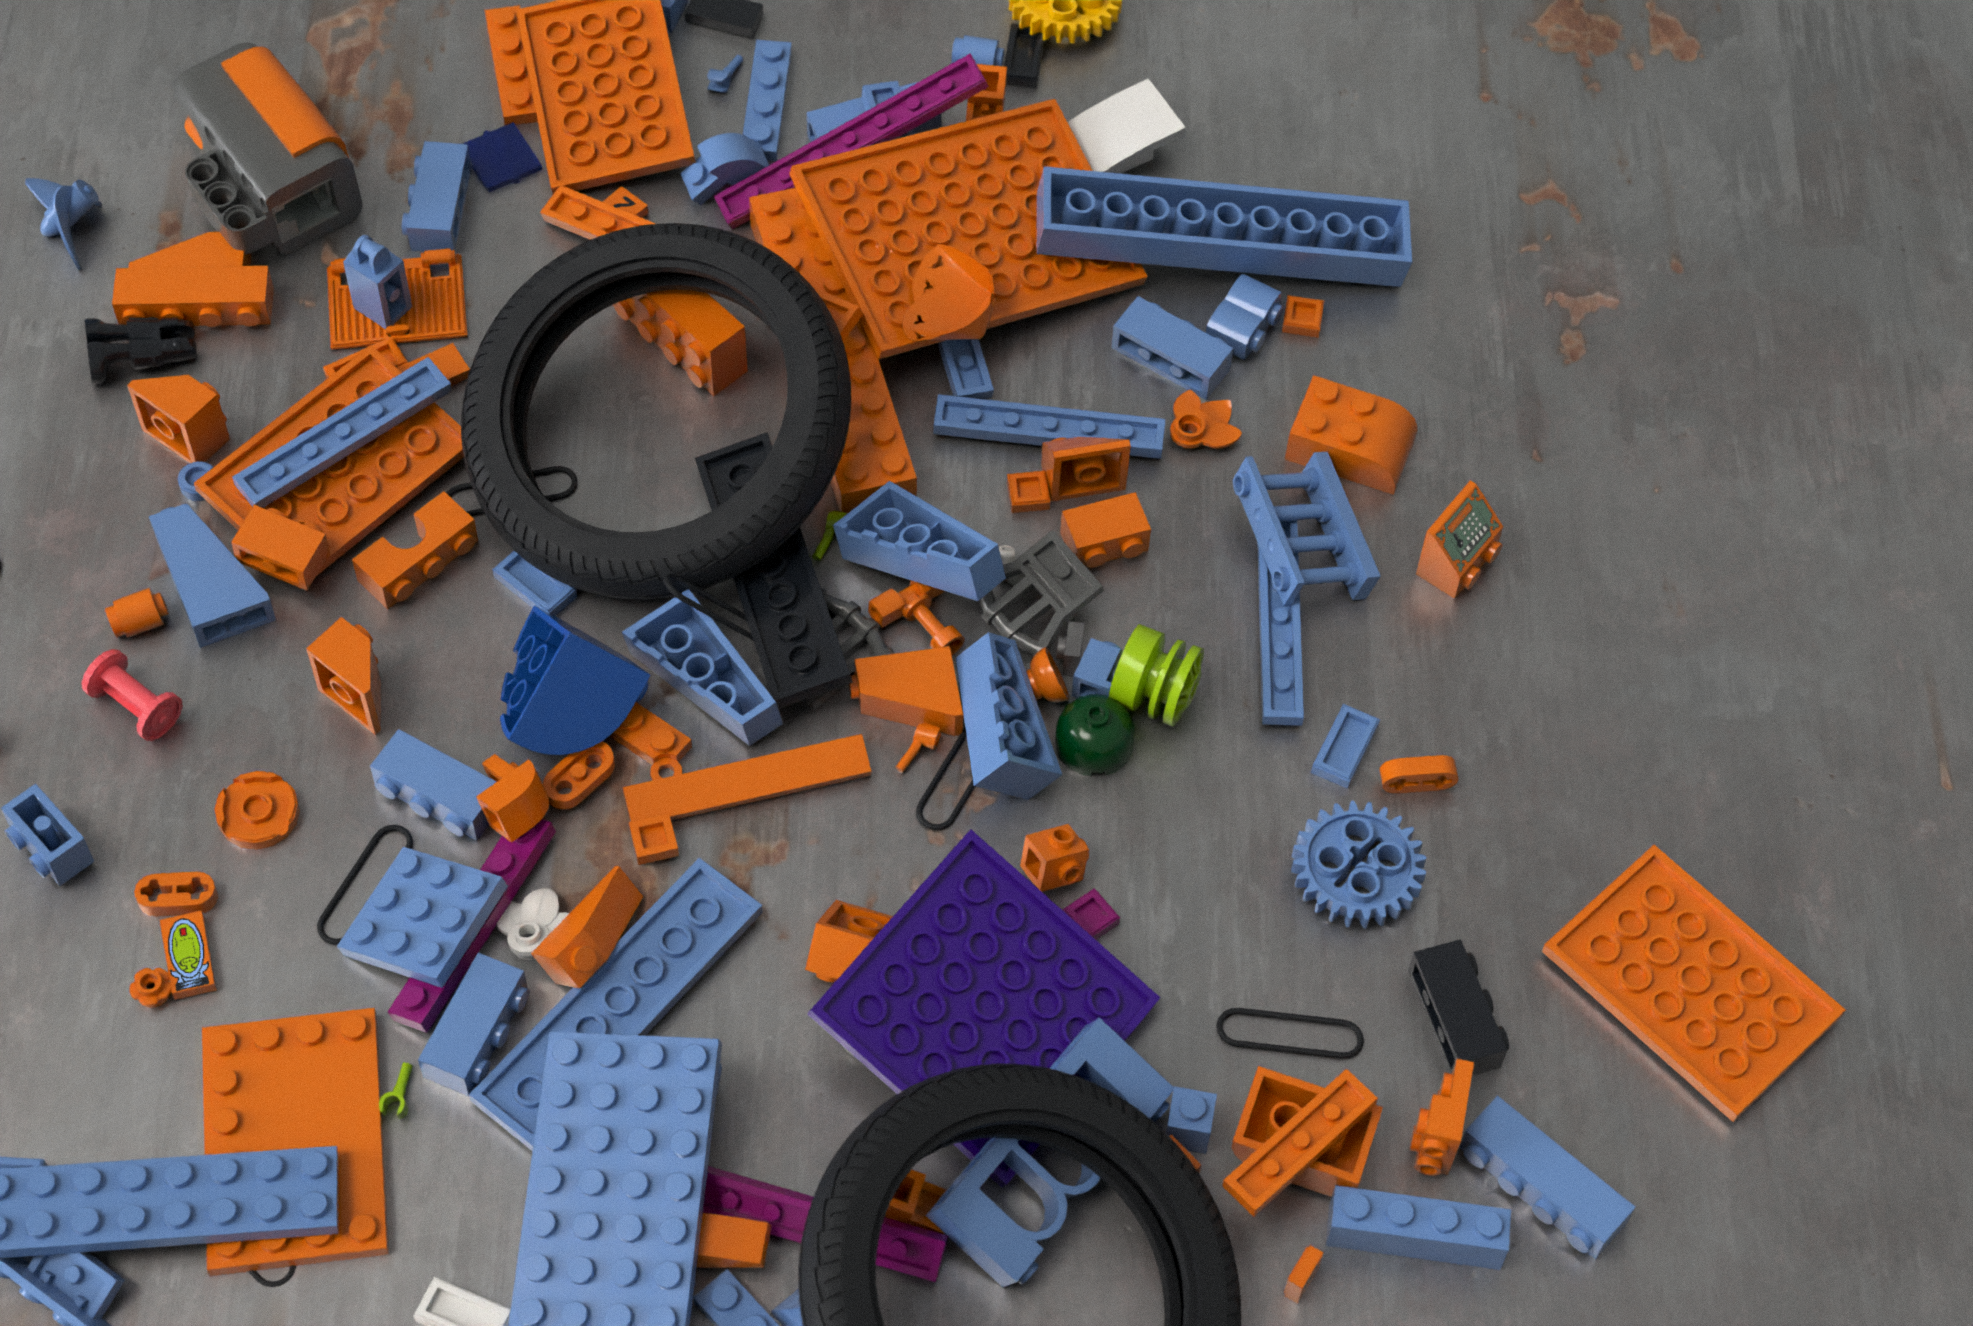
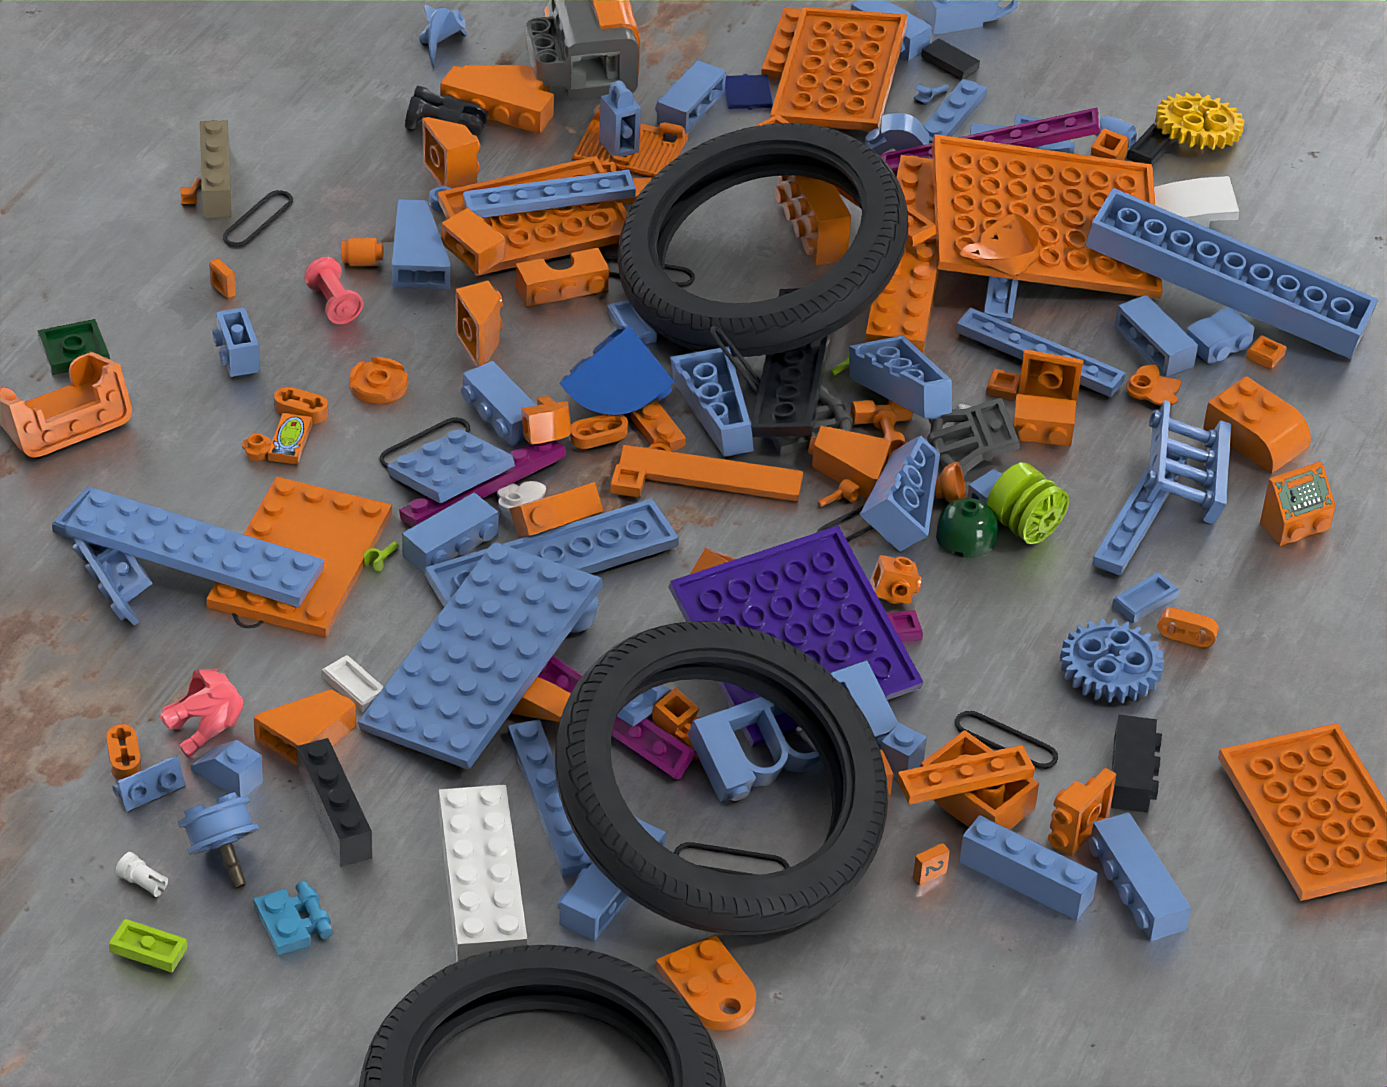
camera: 25 degrees right, 15 degrees down
flat silver plate [1056,621,1085,677] -> none

